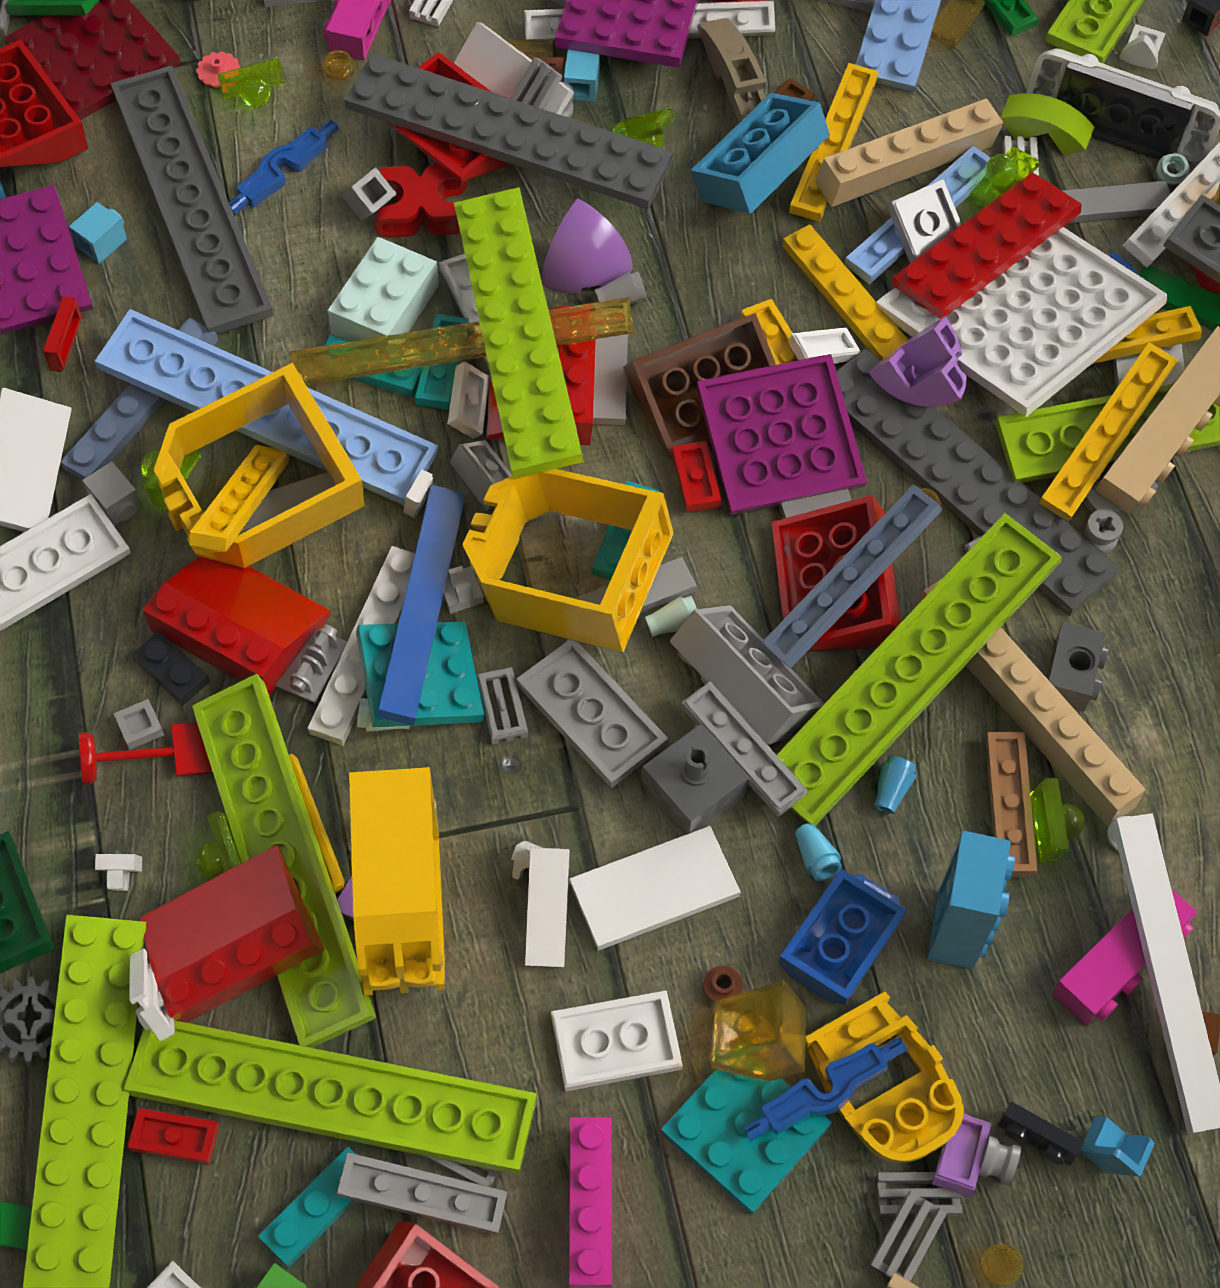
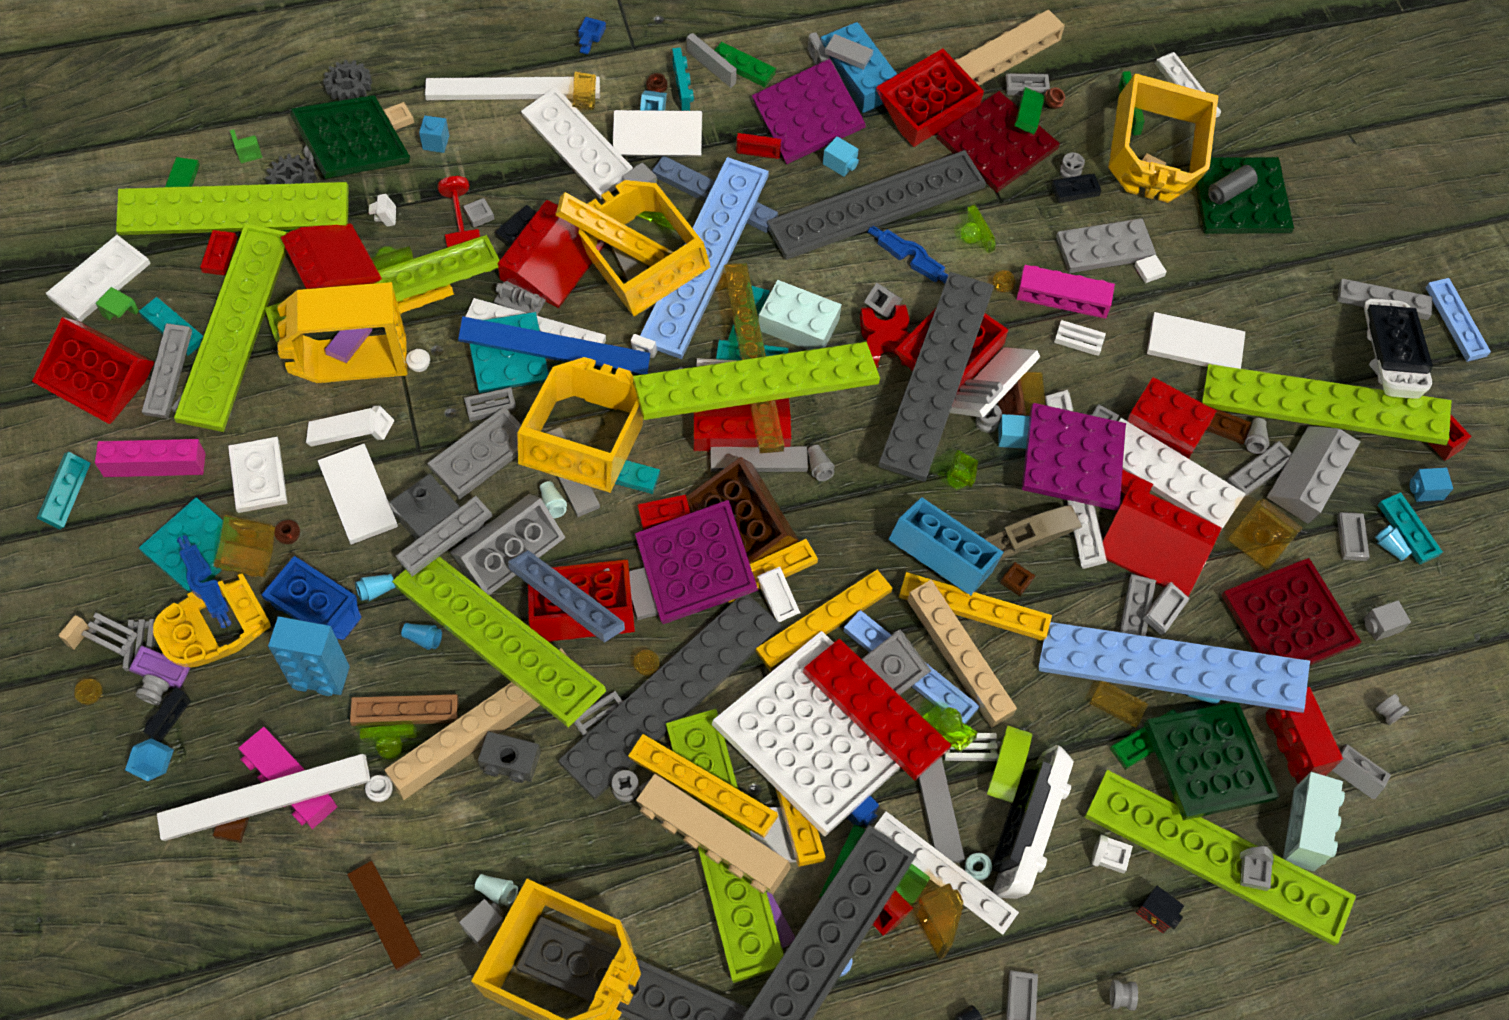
camera: 85 degrees right, 0 degrees up
white plate [129,948,175,1041] -> none
coral piece [196,52,241,89] -> none
medium lavender brick [541,198,633,293] -> none
medium lavender brick [868,316,967,407] -> none

